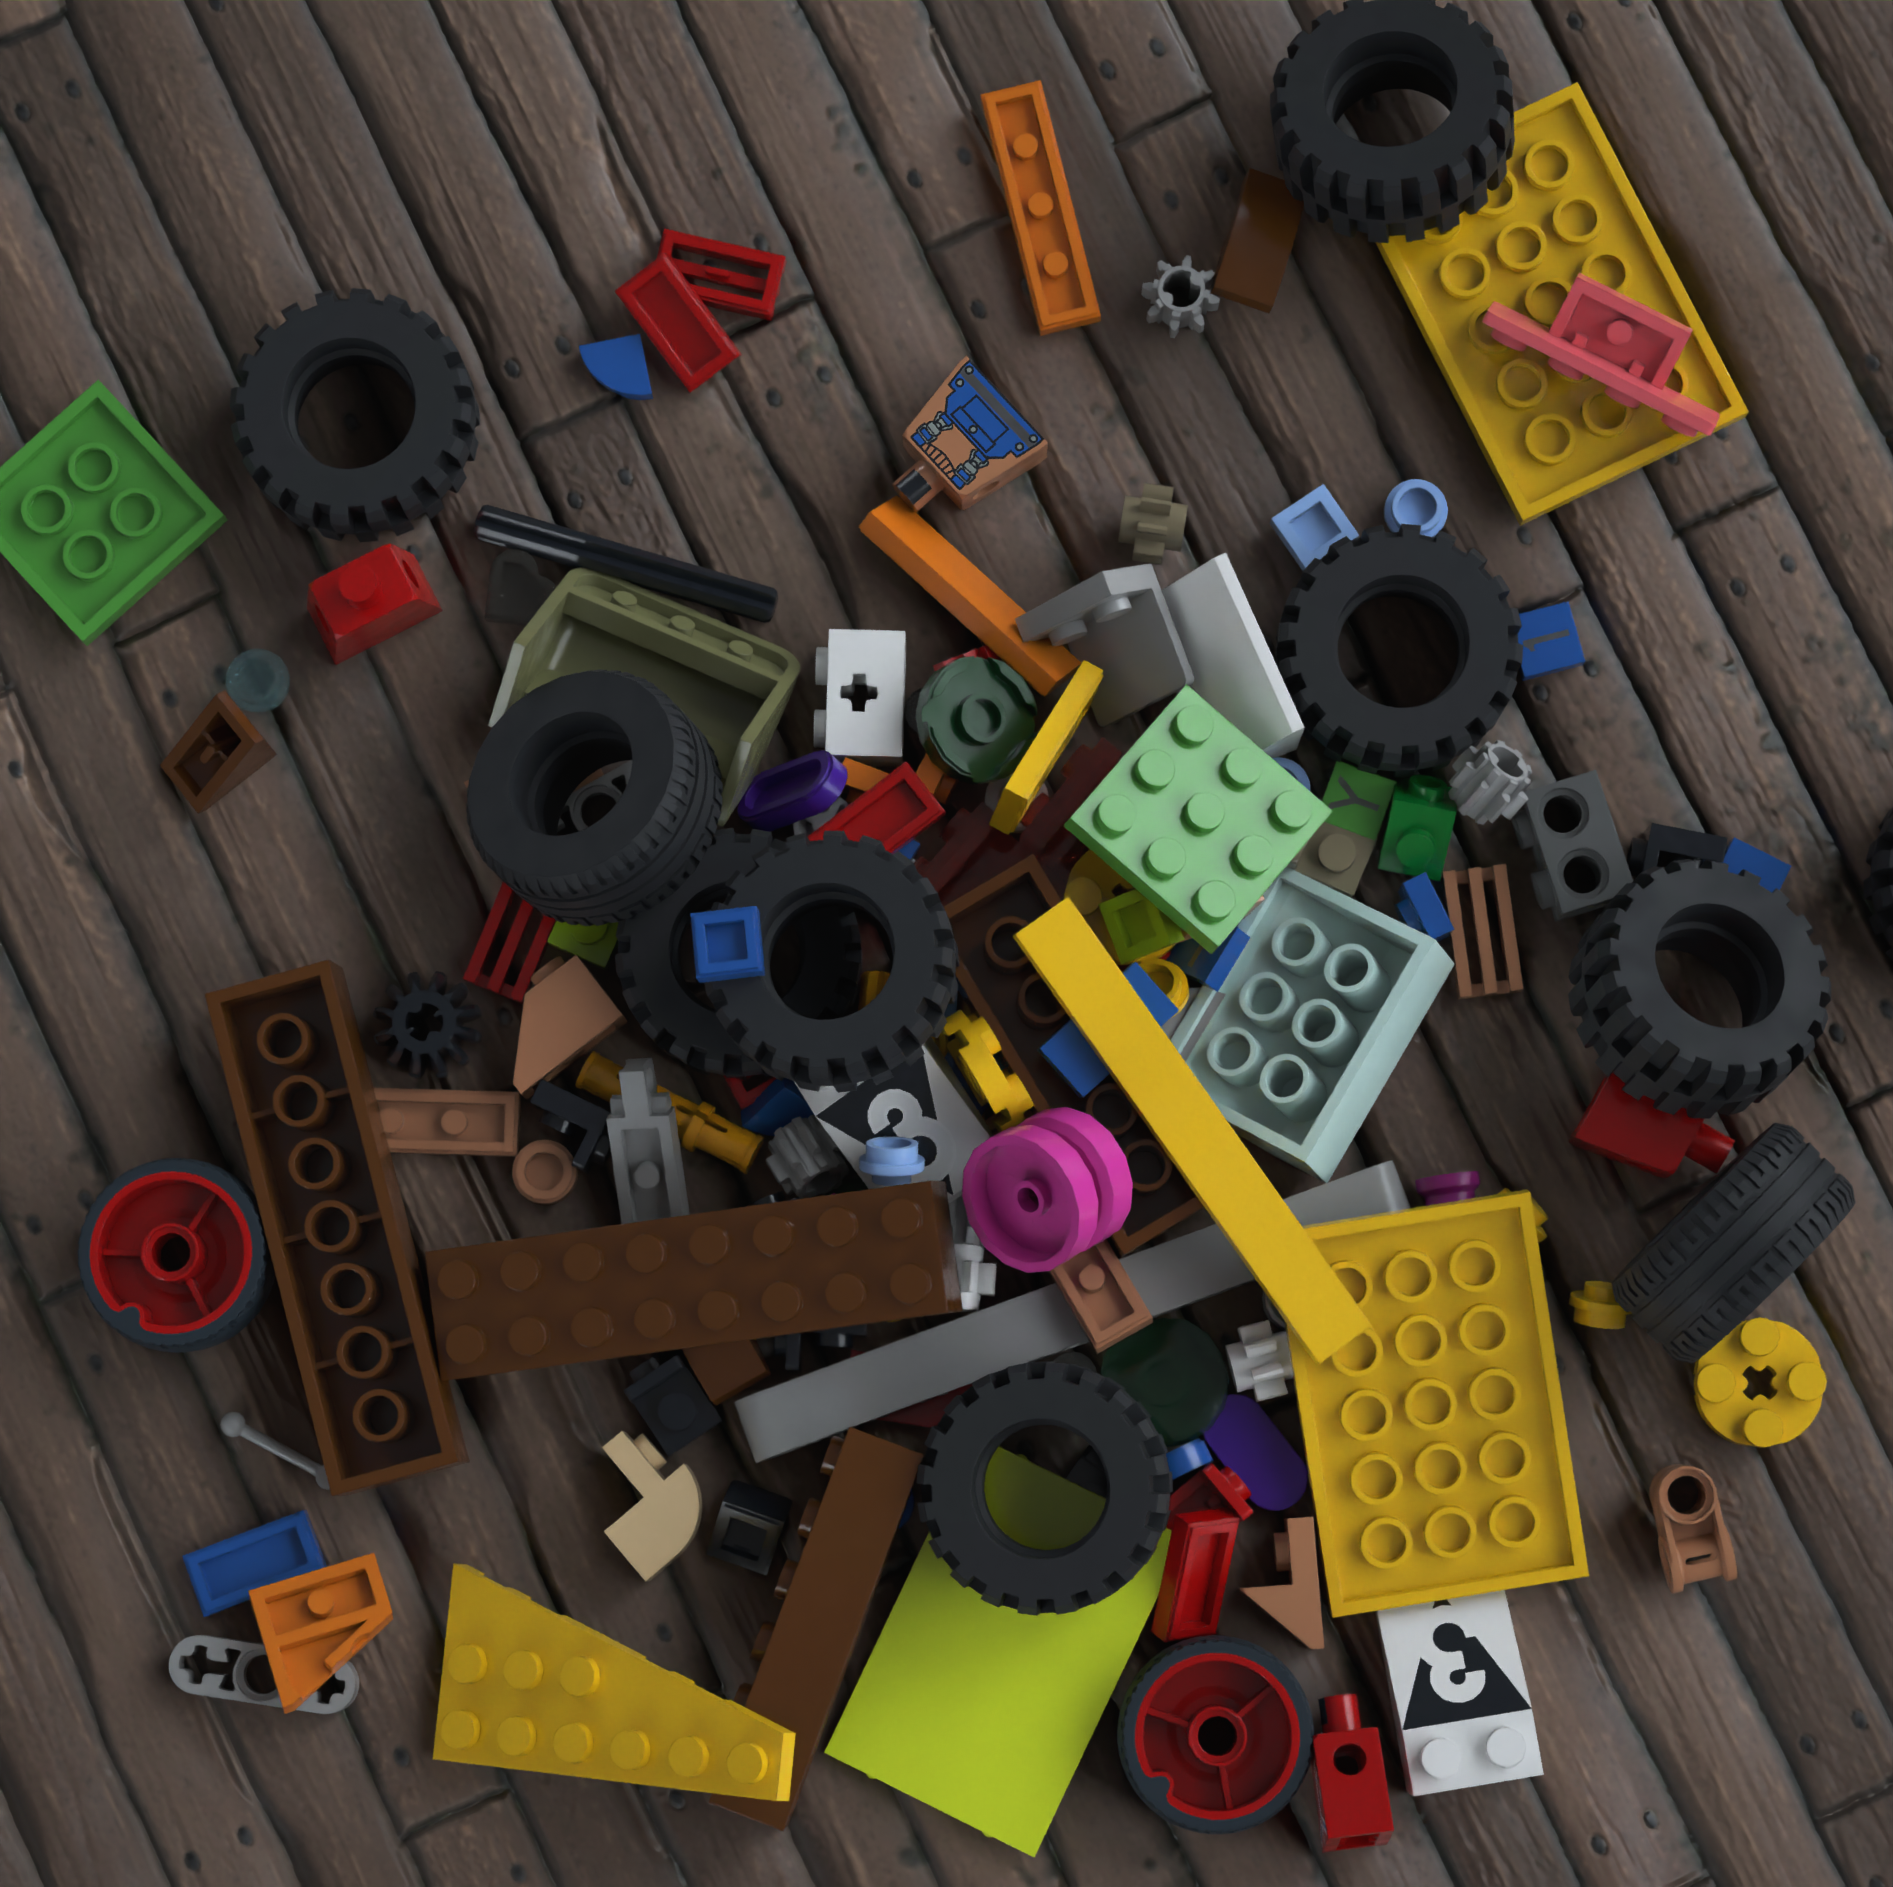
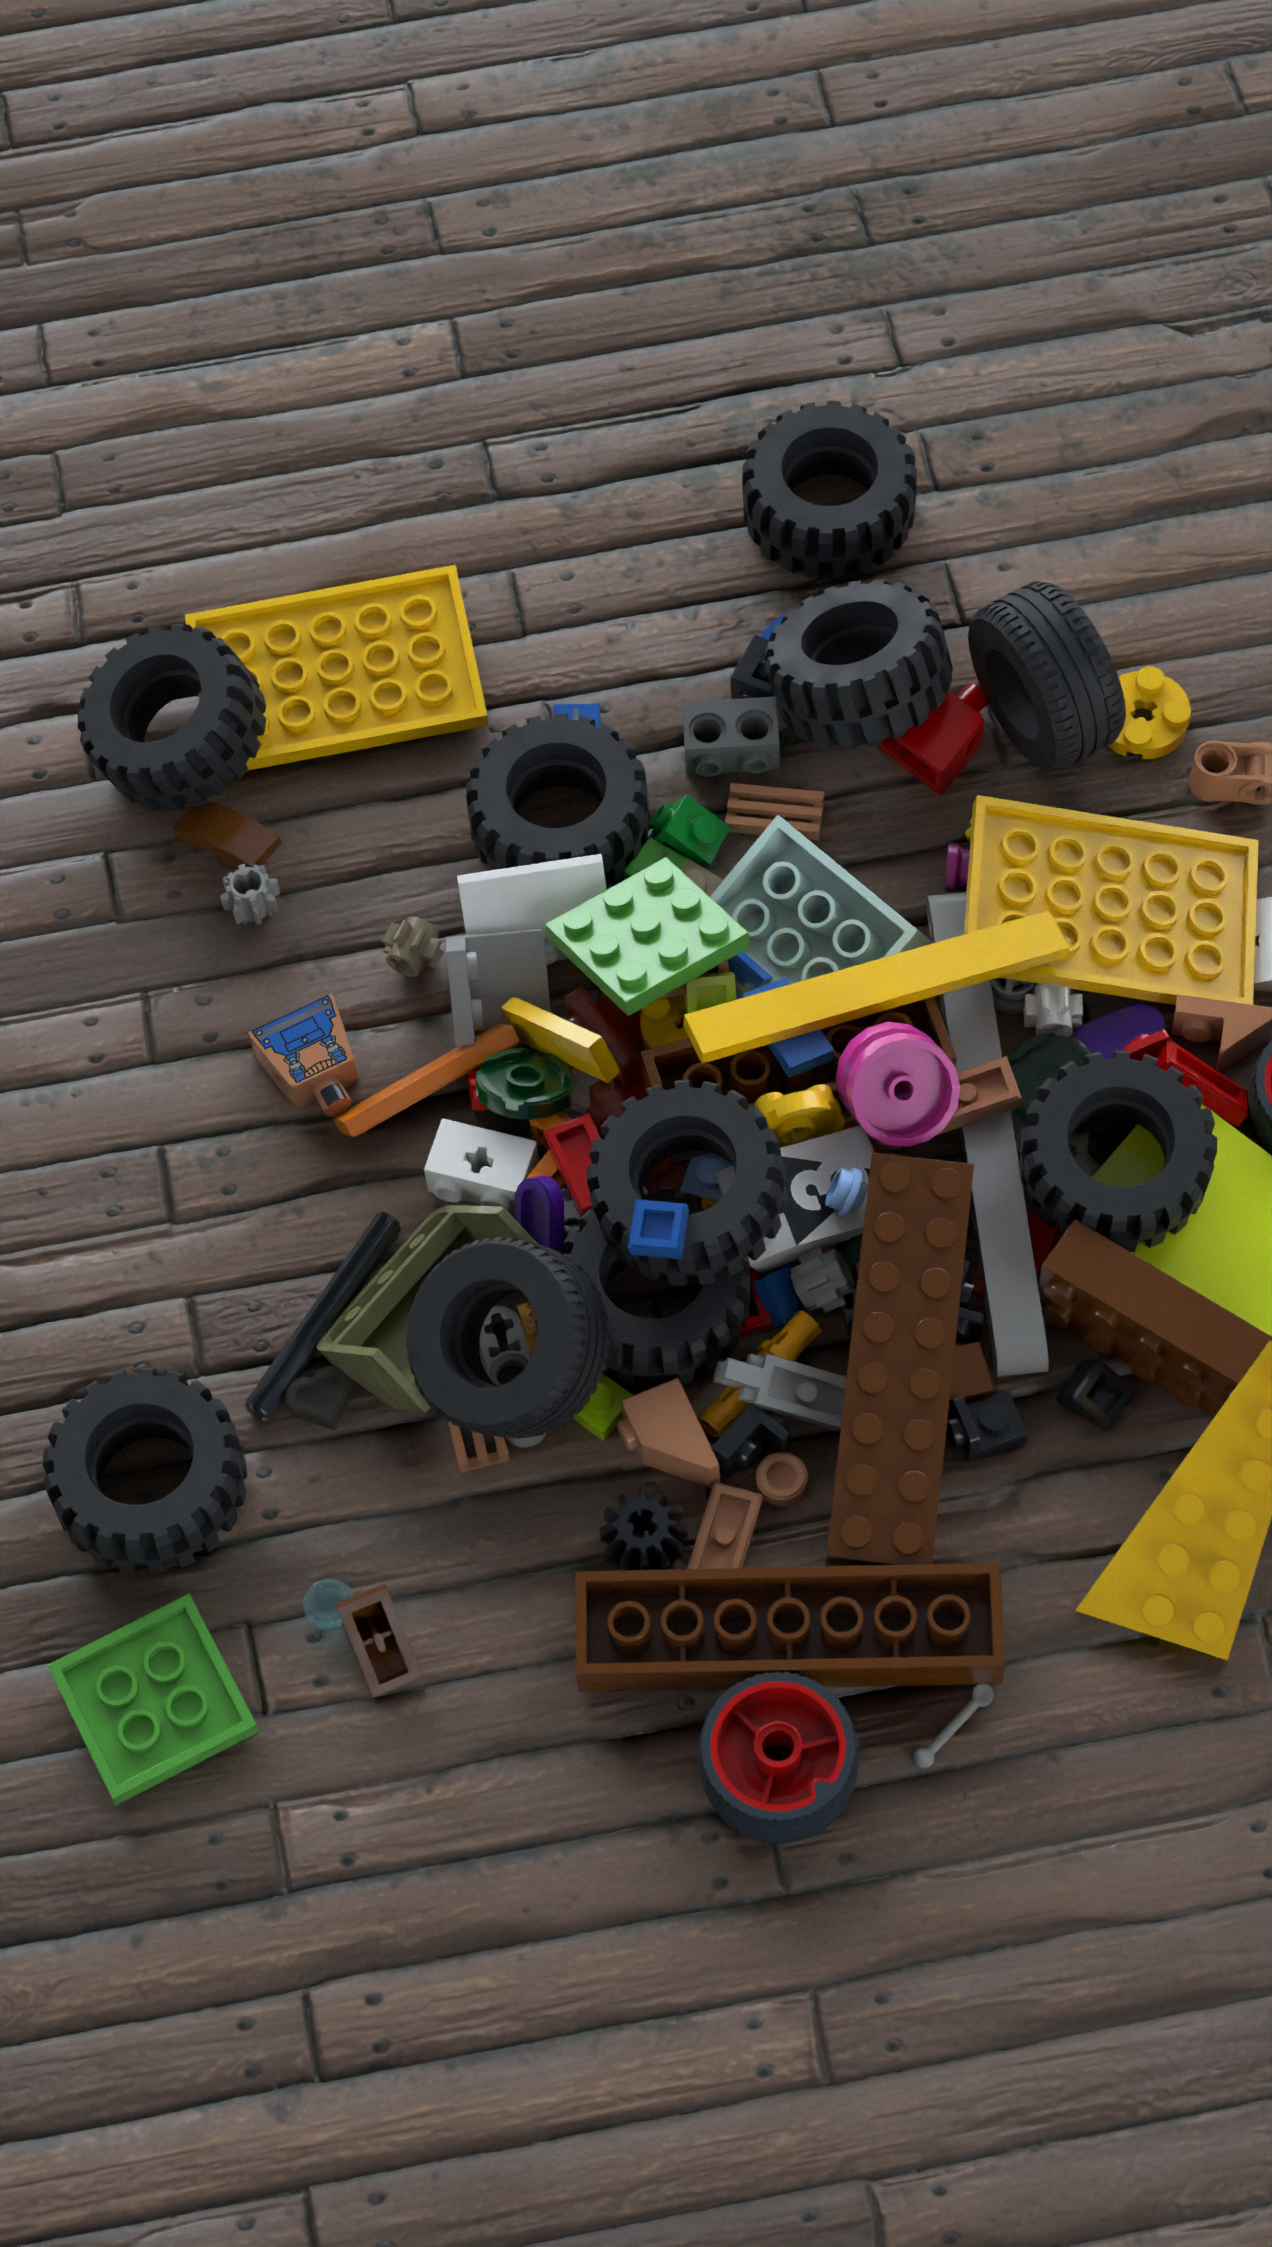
camera: 75 degrees left, 20 degrees down
light grey beam [169,1635,359,1714] -> none
blue tile [182,1510,327,1617] -> none
orange wing [248,1553,393,1714] -> none
red torso [307,543,443,665] -> none
red tile [463,882,557,1004] -> none
blue tile [579,334,653,400] -> none
tan brick [602,1431,703,1582] -> none
red tile [615,253,742,393] -> none
red tile [657,228,787,321] -> none
orange tile [980,80,1101,336] -> none
light blue plate [1270,484,1359,571] -> none
light blue plate [1384,479,1448,537] -> none
blue plate [1394,872,1454,942] -> none
light grey gear [1448,740,1532,825] -> none
coral bracket [1482,273,1720,437] -> none
yellow plate [1569,1281,1632,1329] -> none

